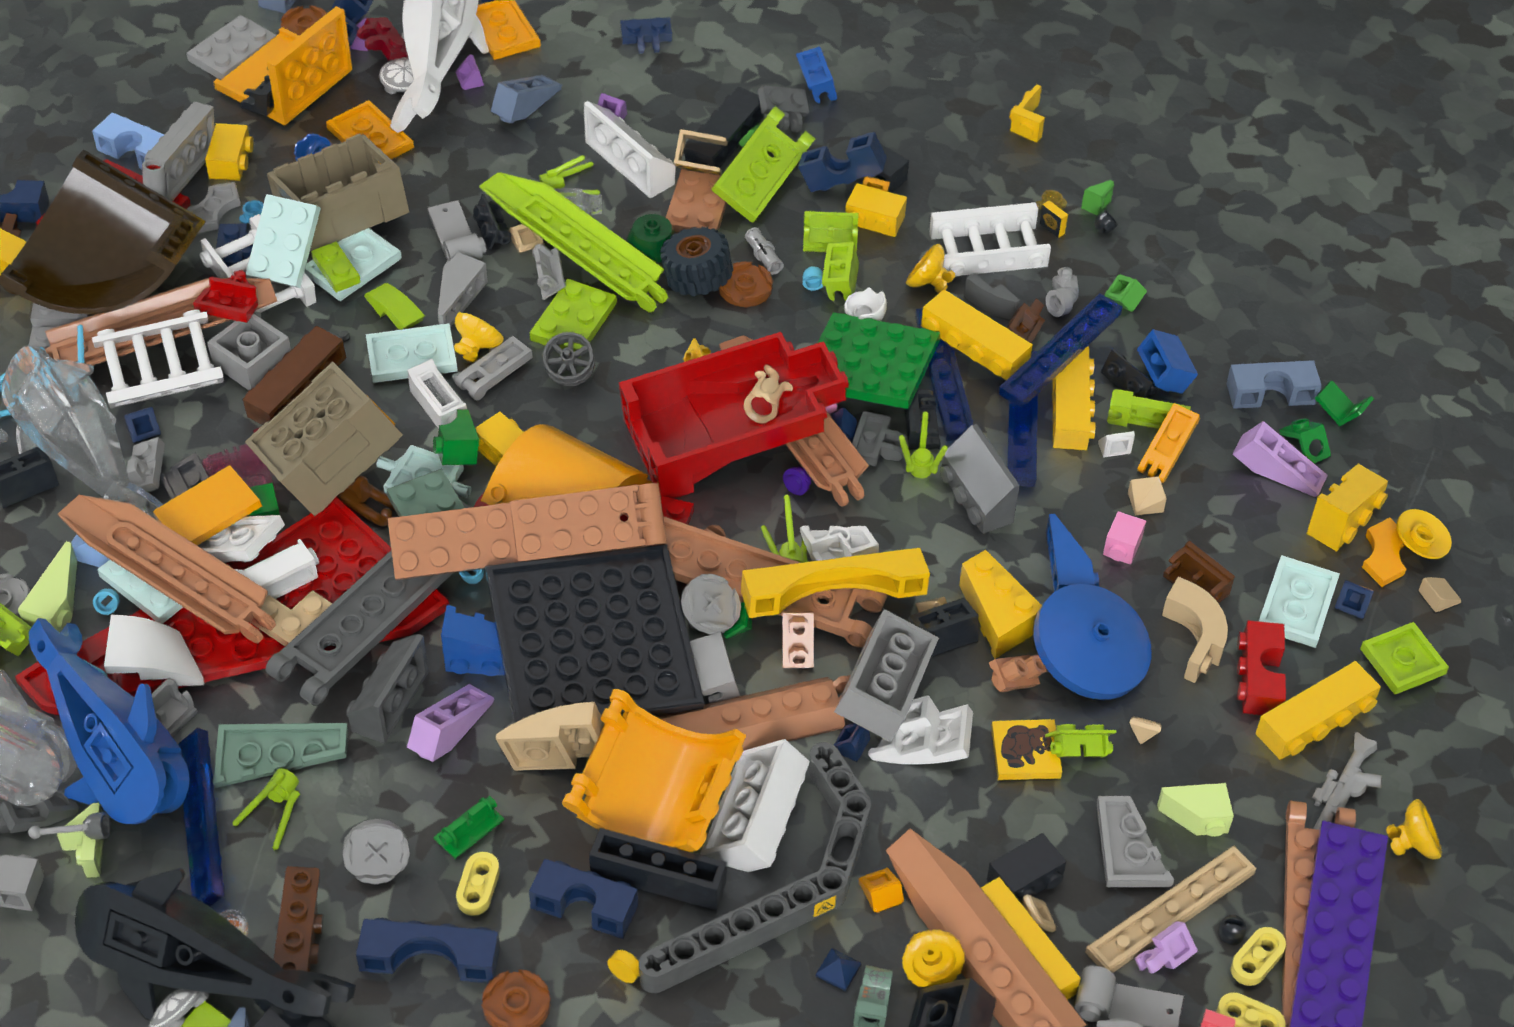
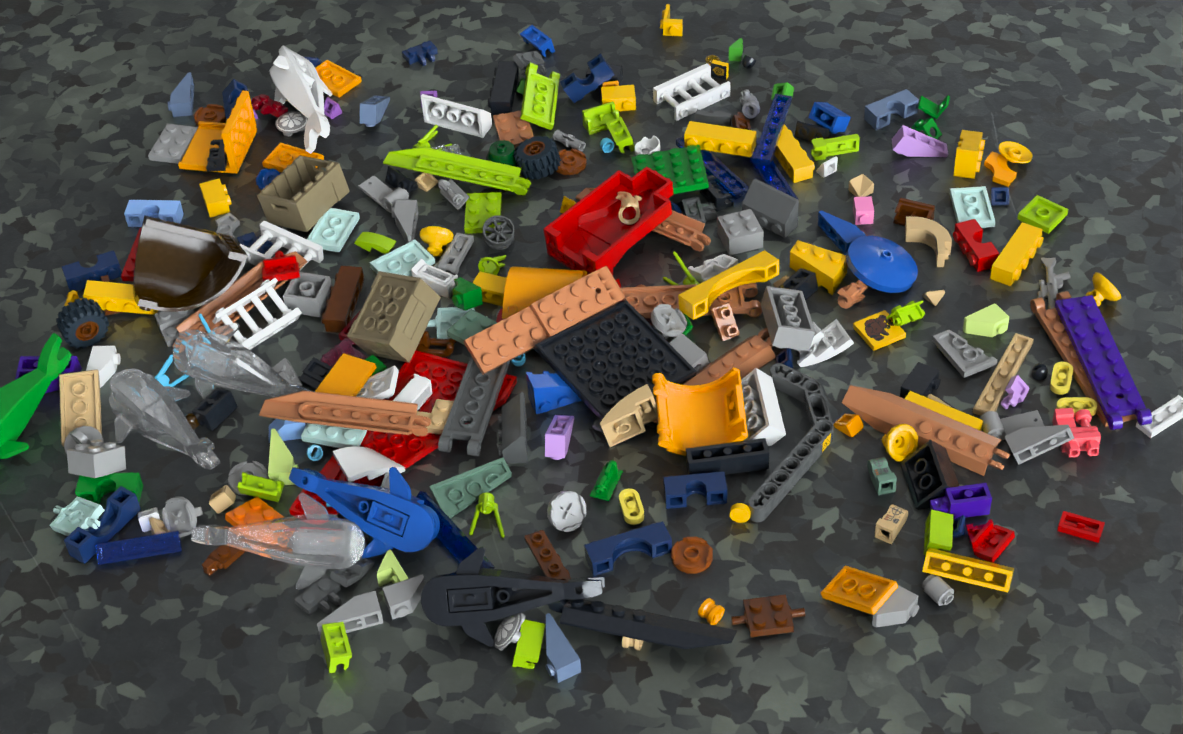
camera: 20 degrees left, 5 degrees down
hinge [28,812,110,840] -> none
dark blue slope [124,406,161,443] -> none
light grey hinge [142,101,214,201] -> none
dark azure plate [239,200,264,224] -> none
light aqua plate [246,194,321,288] -> none
lime plate [311,242,361,293] -> none
tan piece [674,129,728,175] -> none
dark purple plate [783,467,811,495] -> none
dark blue slope [816,948,862,991] -> none
lime plant [899,411,948,478] -> none
yellow hair [906,244,955,293] -> none
light orange hinge [1137,403,1200,483] -> none
tan slope [1419,577,1462,613] -> none
none -> light grey slope [382,574,425,620]
none -> lime piece [478,255,506,275]
none -> light grey brick [717,209,764,256]

